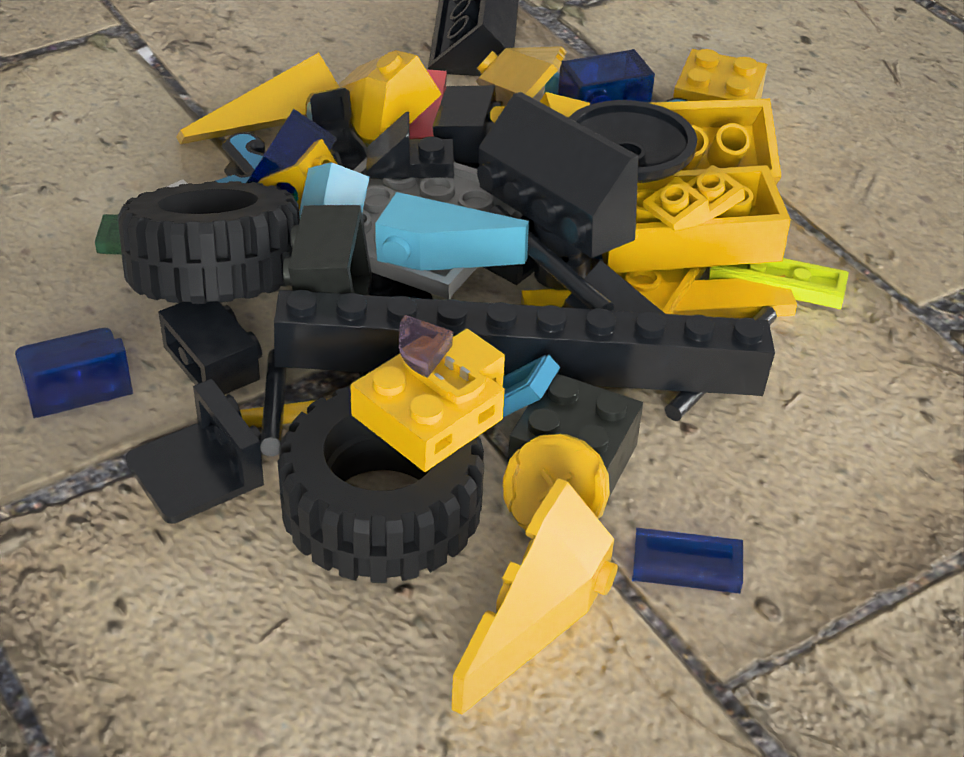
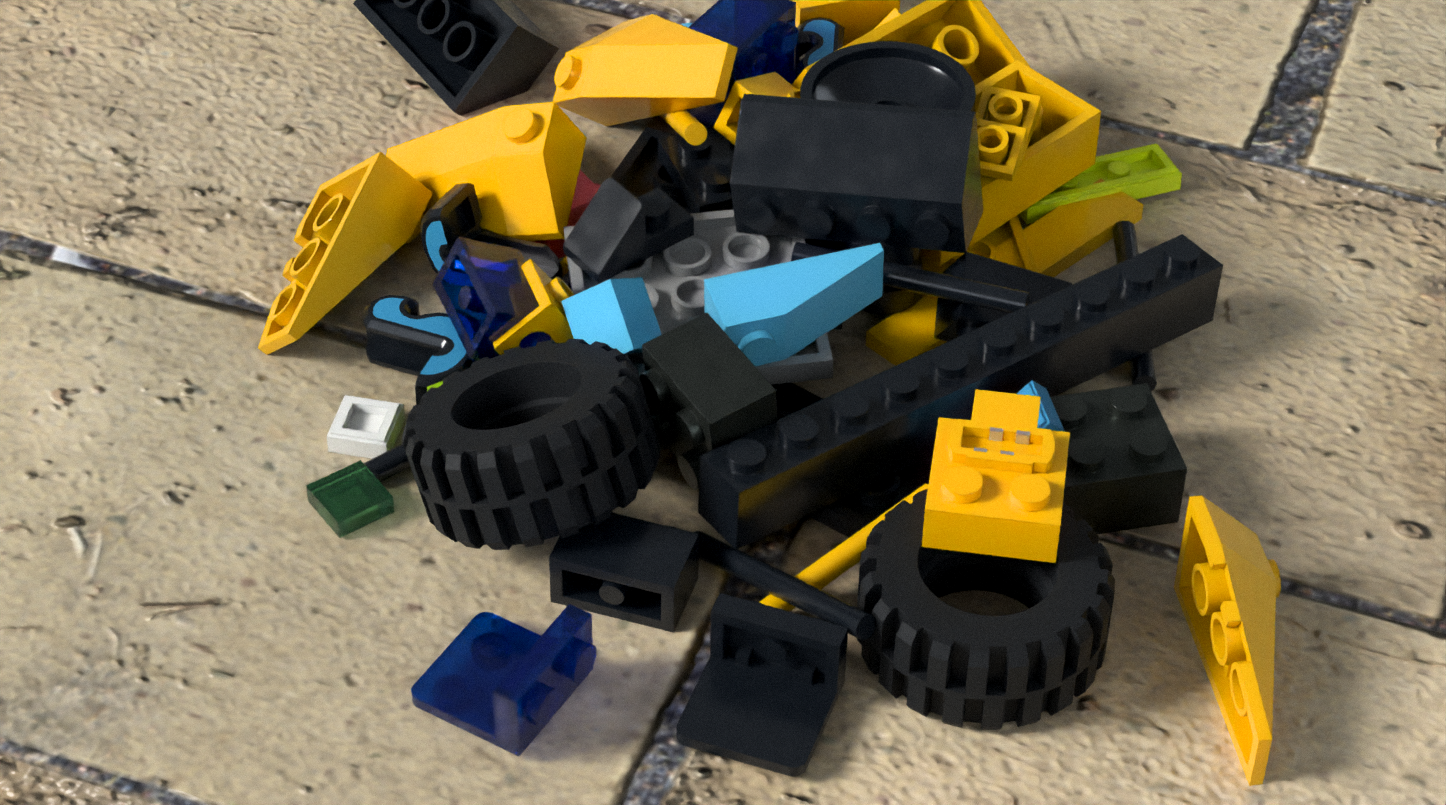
camera: 35 degrees left, 0 degrees up
tile [399,315,453,378] -> none
black brick [432,85,503,163] -> none
yellow tile [503,434,610,531] -> none
clear blue tile [632,527,743,594] -> none

